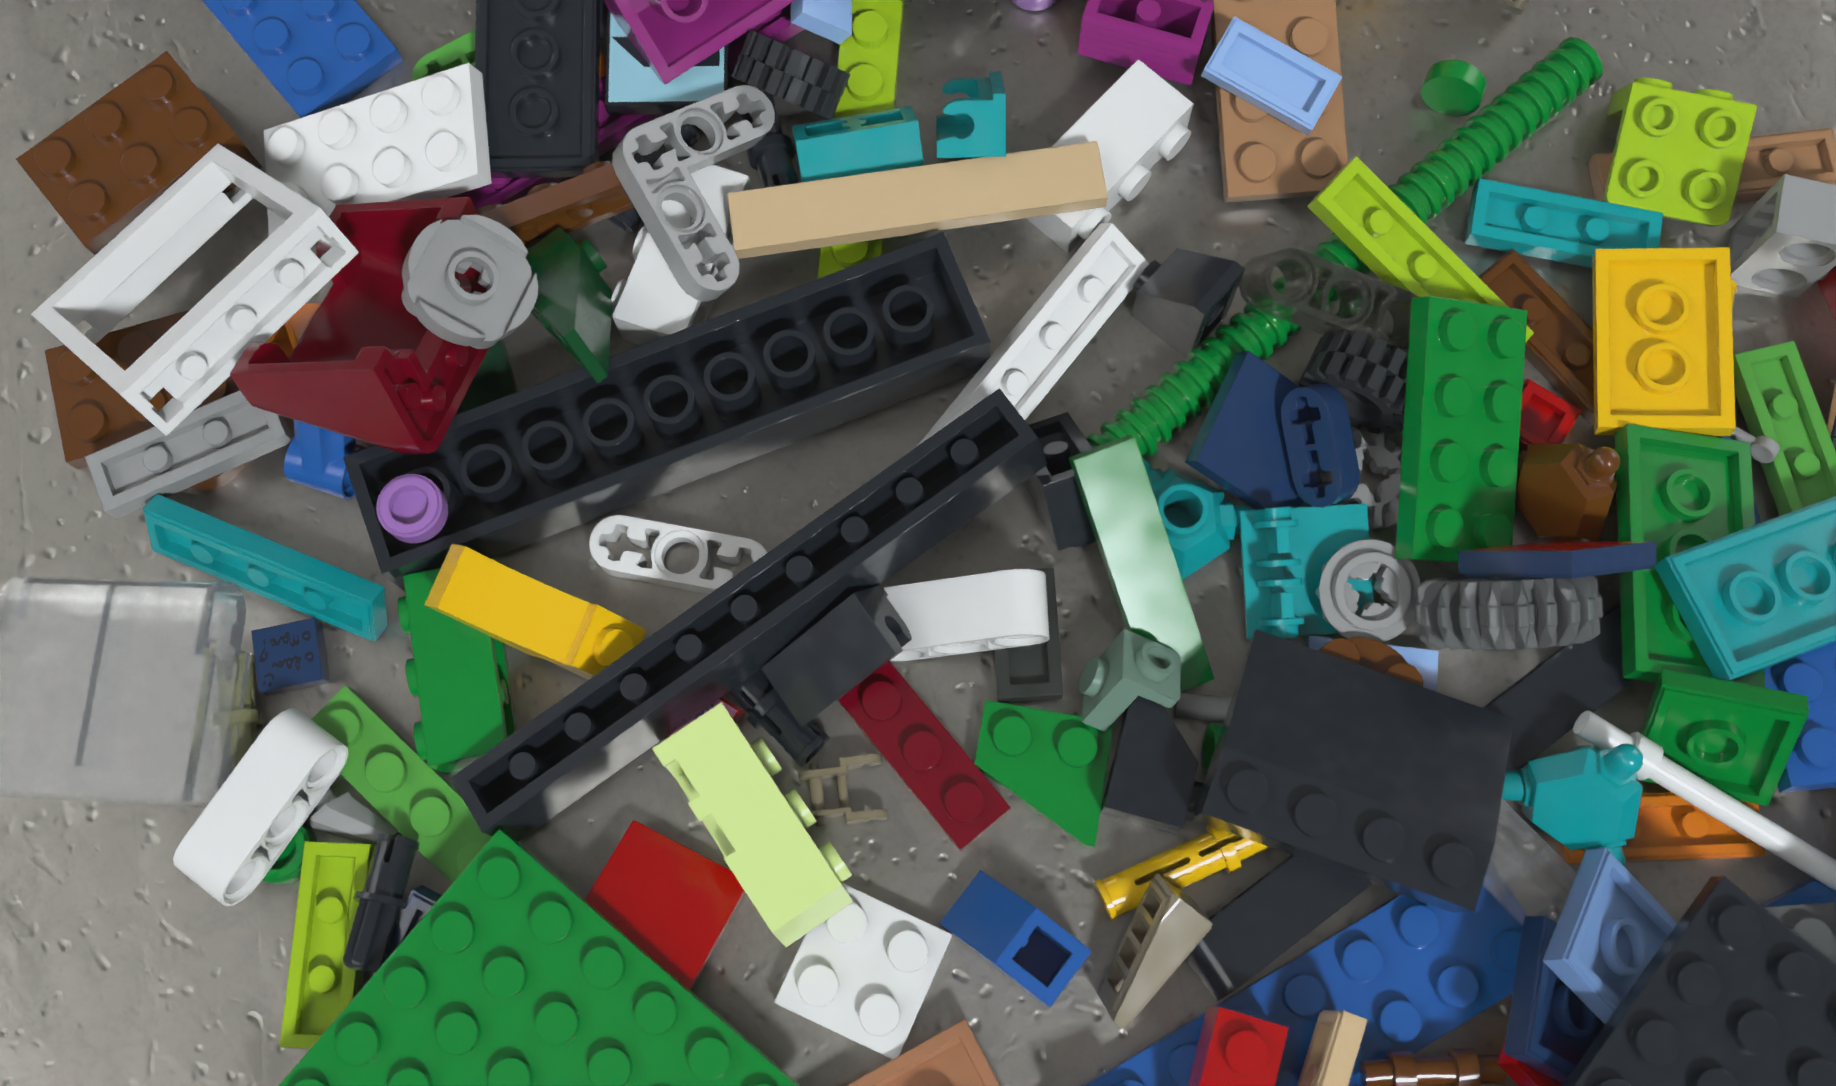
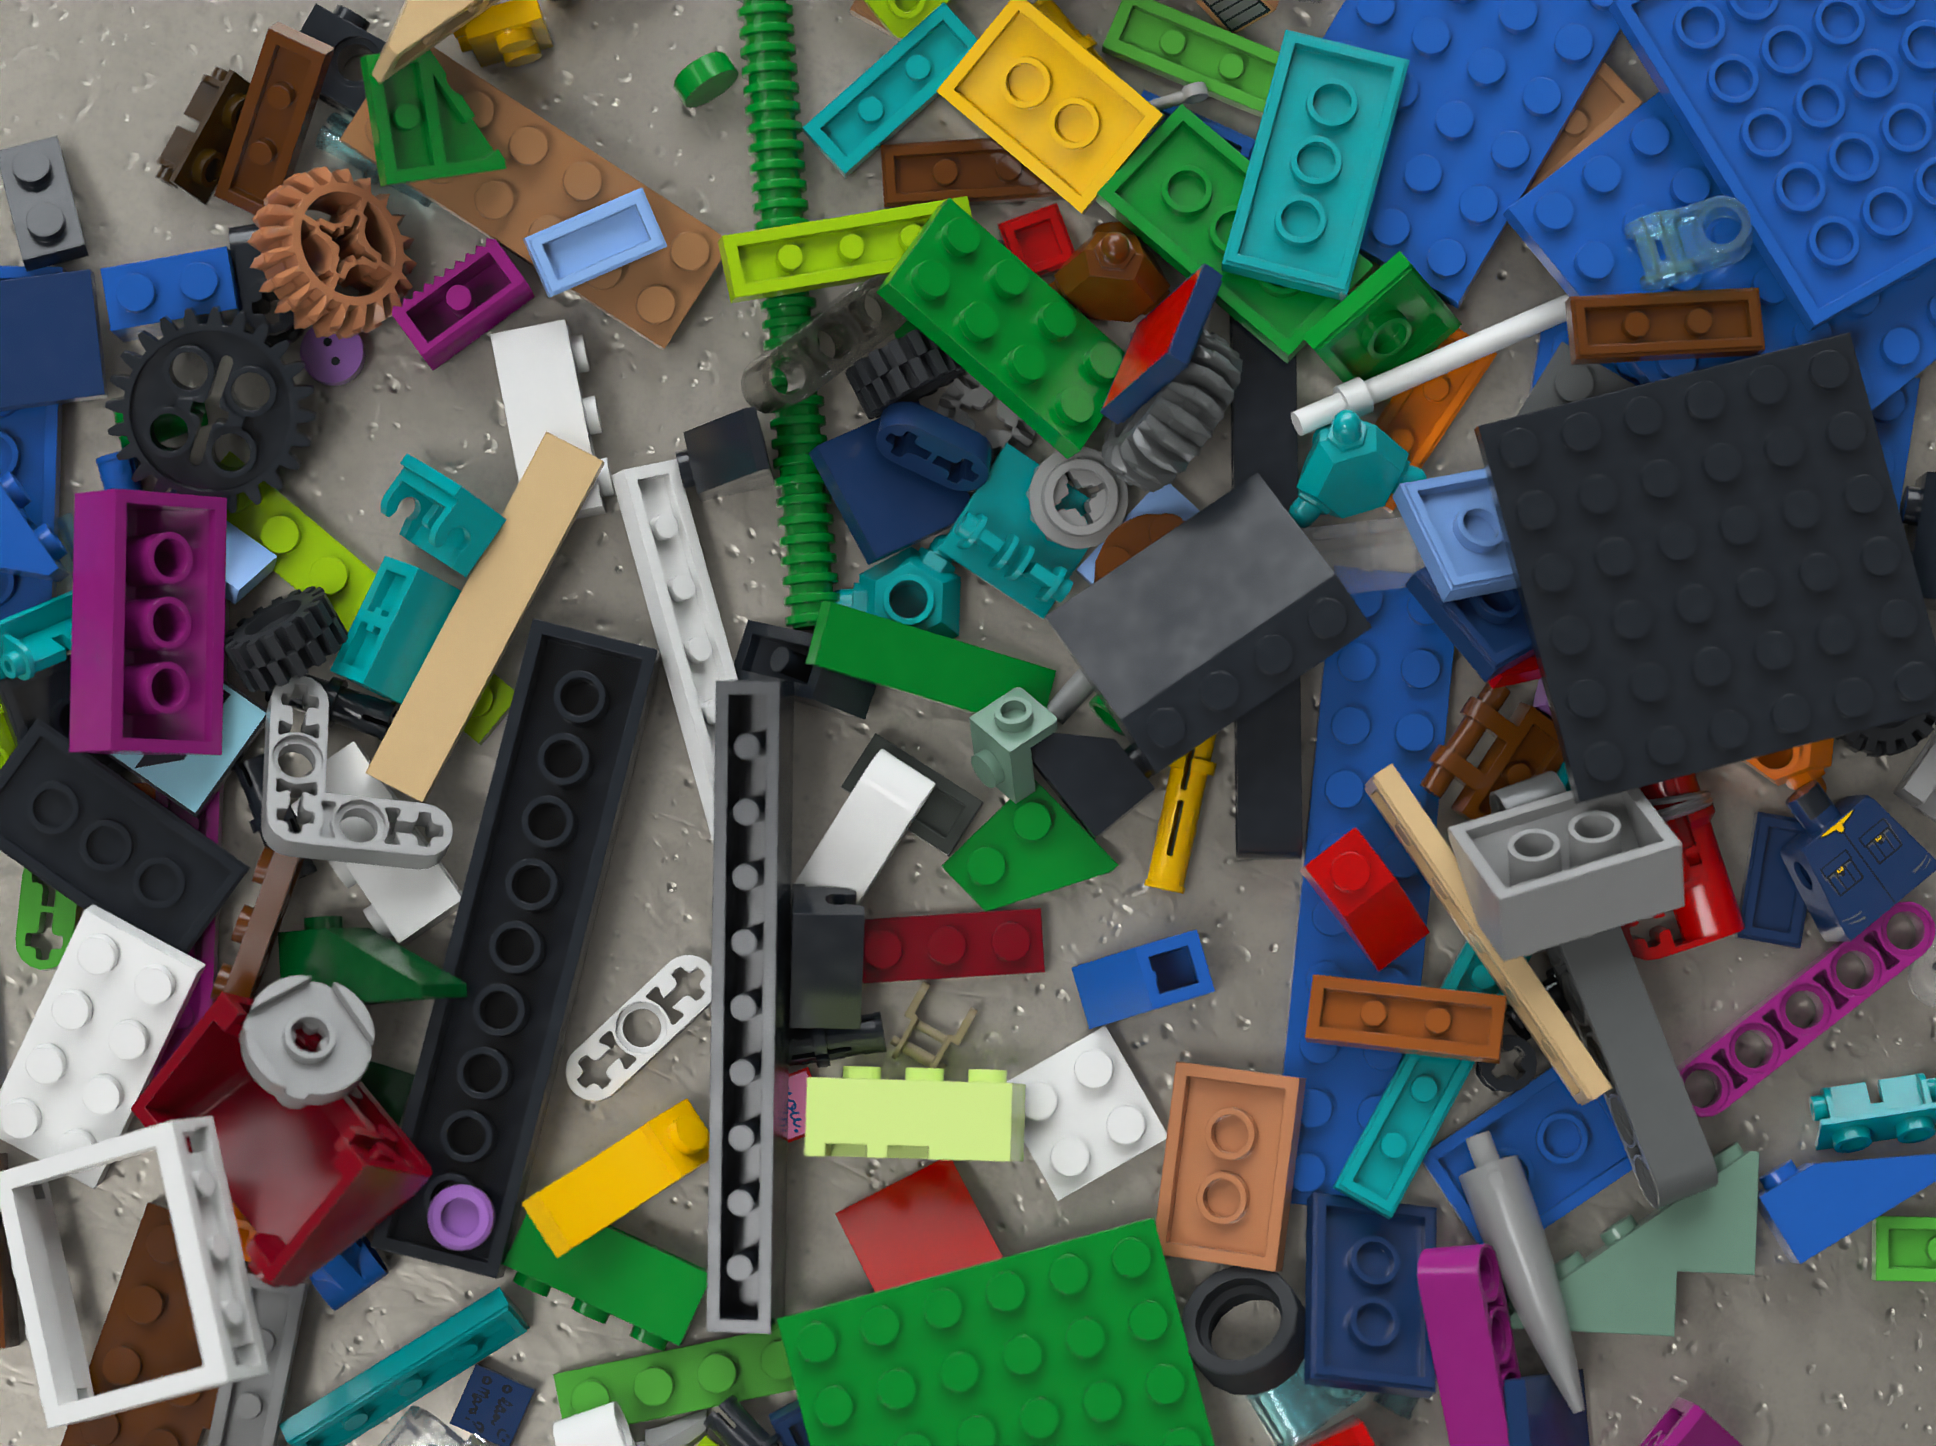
camera: 55 degrees left, 10 degrees up
dark tan slope [1097,872,1212,1029] -> none

